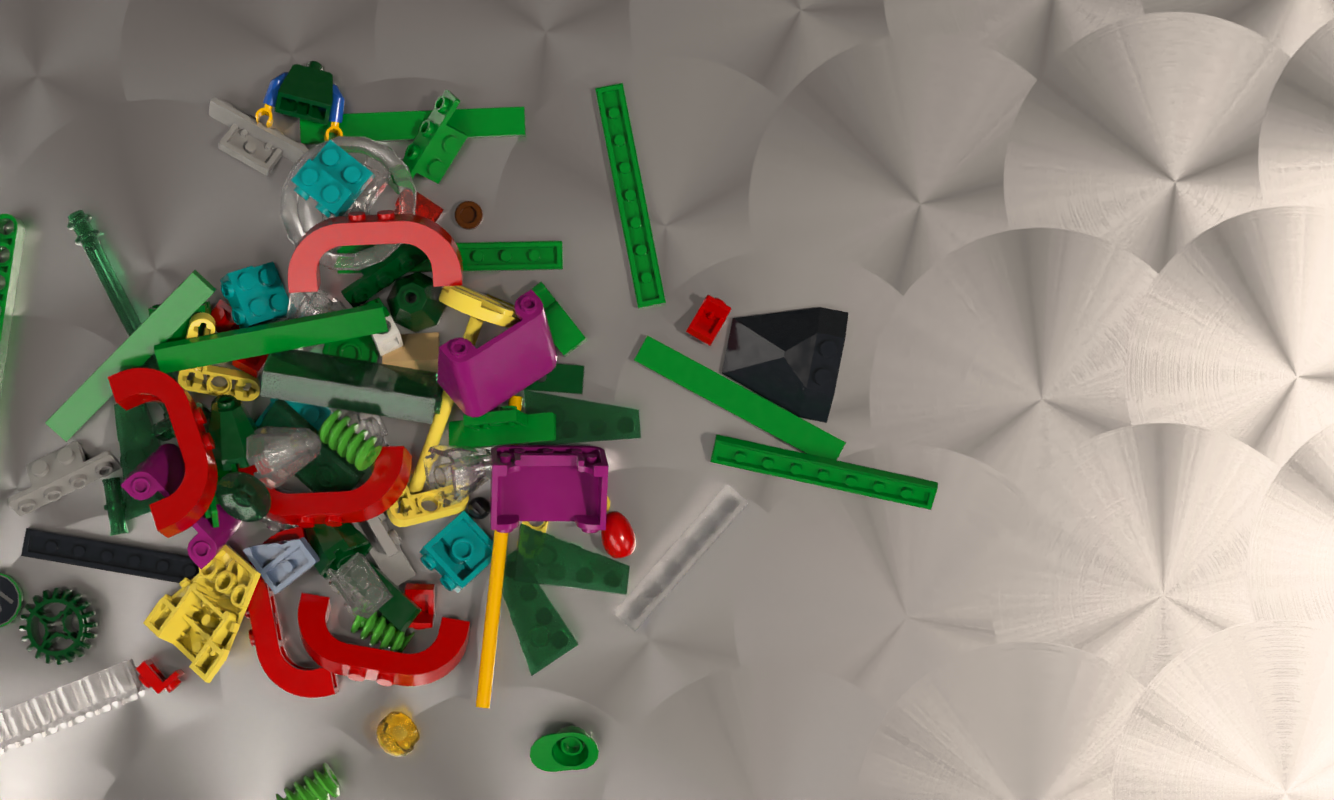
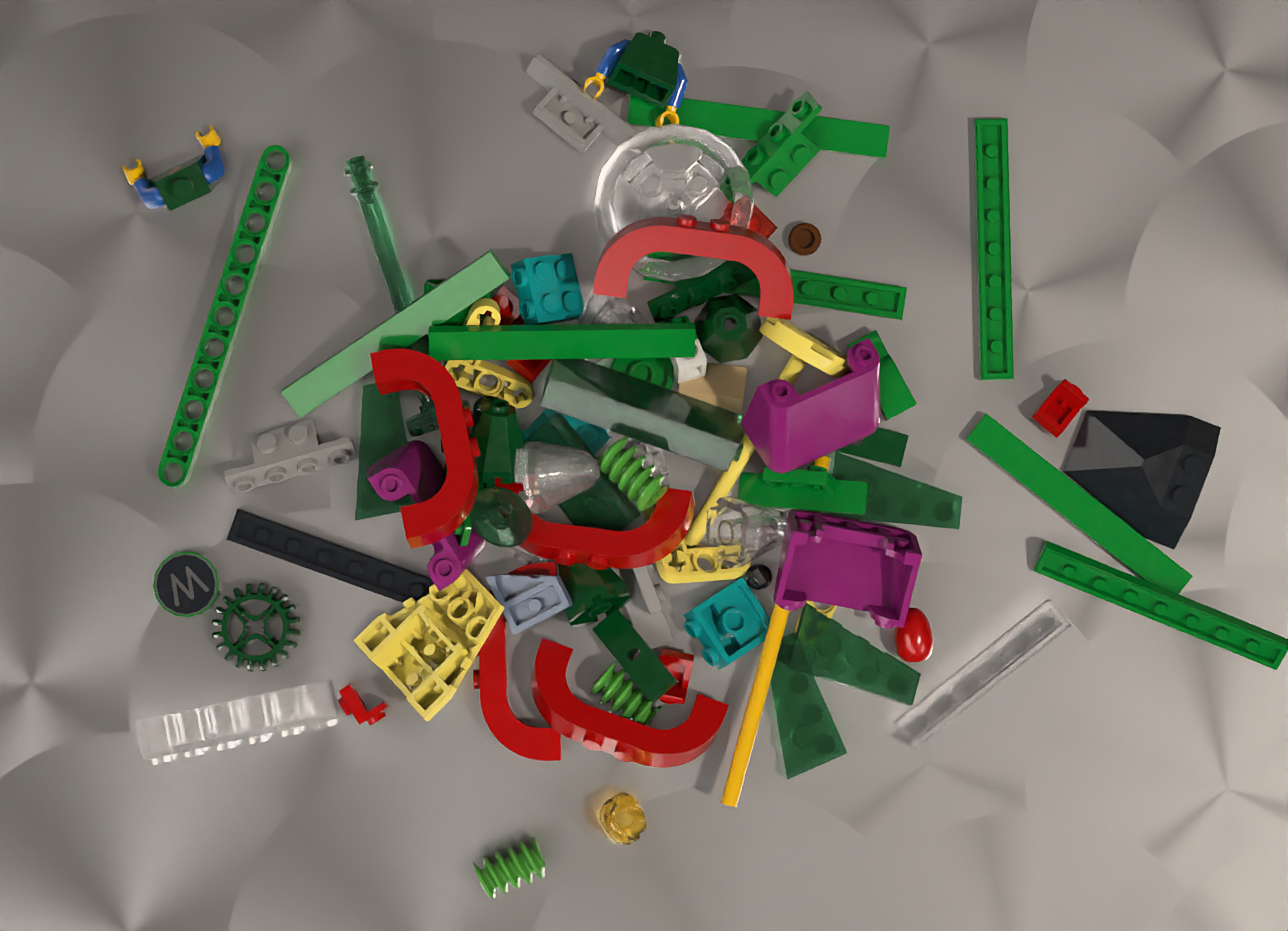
camera: 10 degrees right, 0 degrees up
clear green pin [102,477,129,536] -> none
teal plate [291,139,375,218] -> none
clear bracket [325,552,393,619] -> none
green piece [530,726,599,772] -> none

